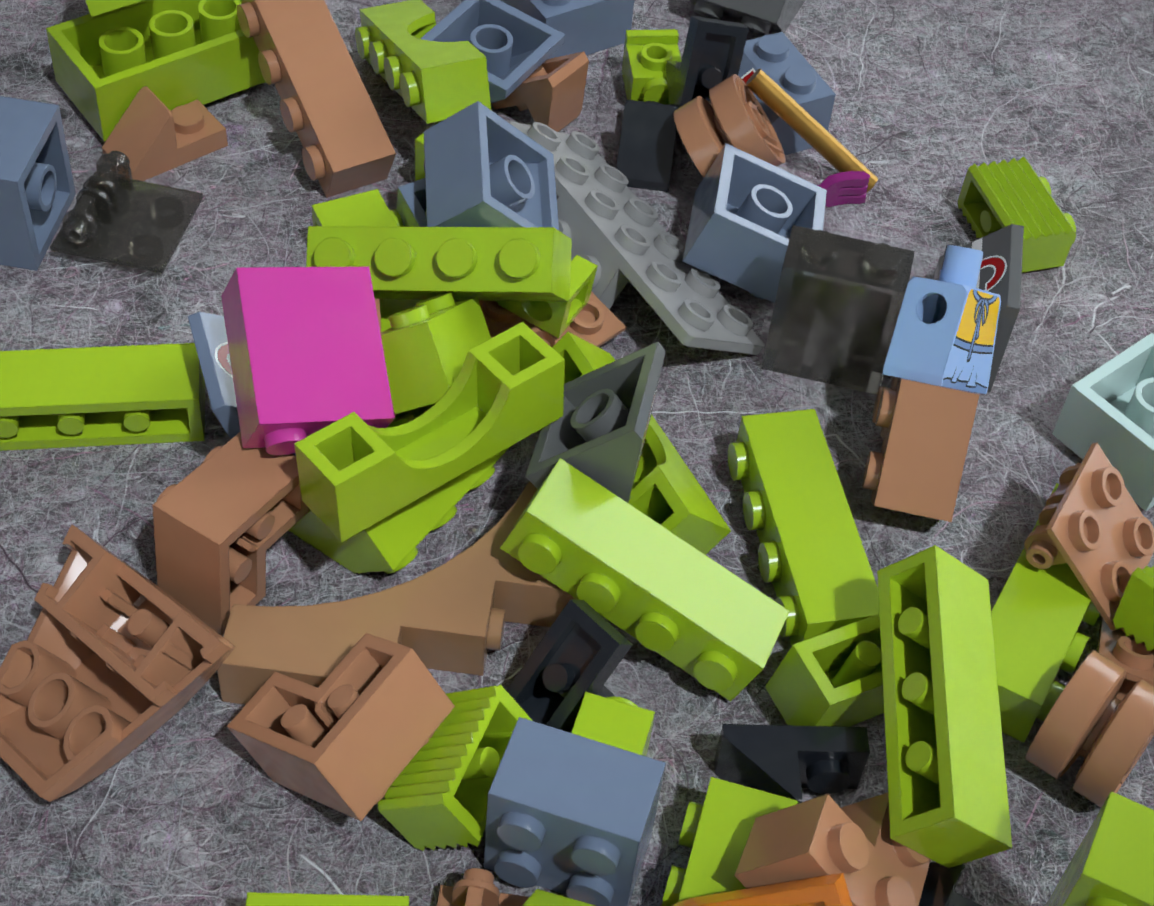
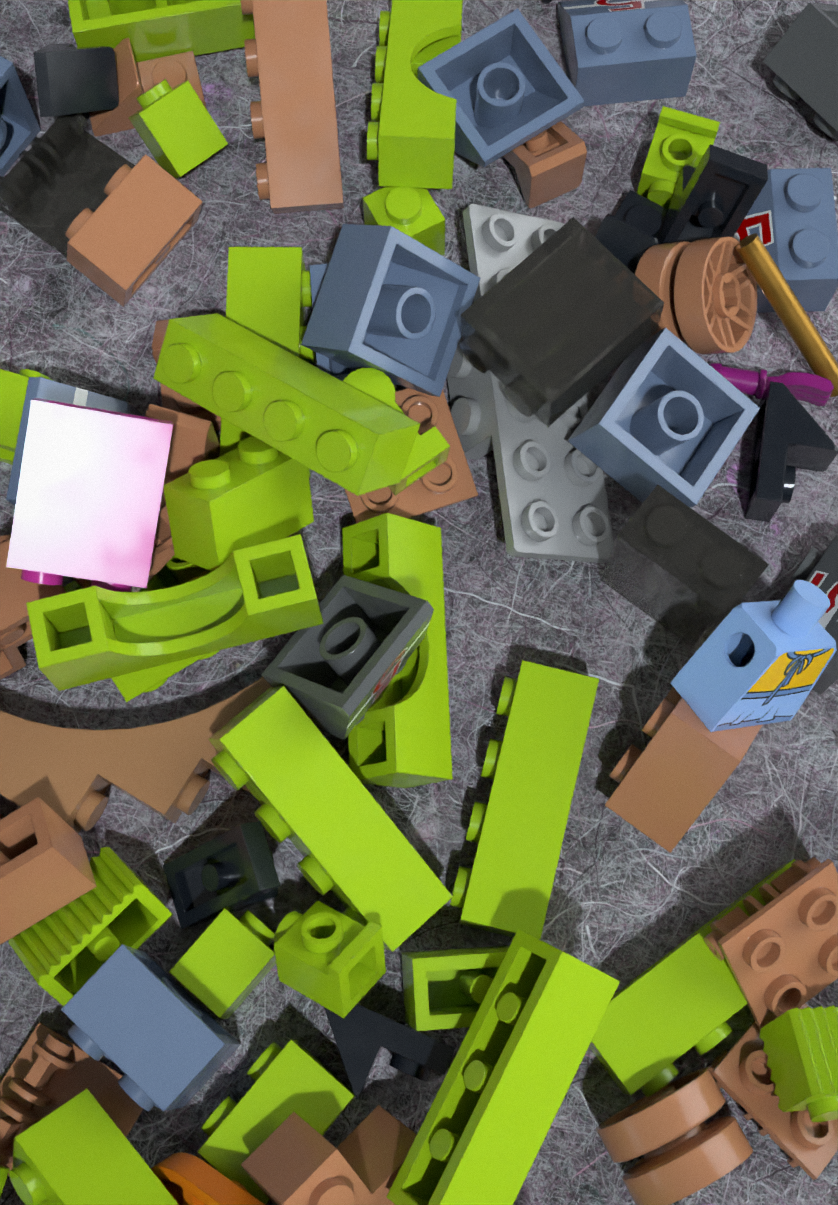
camera: 30 degrees right, 25 degrees up
none -> black slope [33,43,119,117]
none -> nougat brick [65,154,203,307]
none -> lime brick [128,79,228,178]
none -> lime brick [274,900,386,1018]
none -> clear smoke brick [460,217,664,427]
none -> black slope [745,381,838,522]

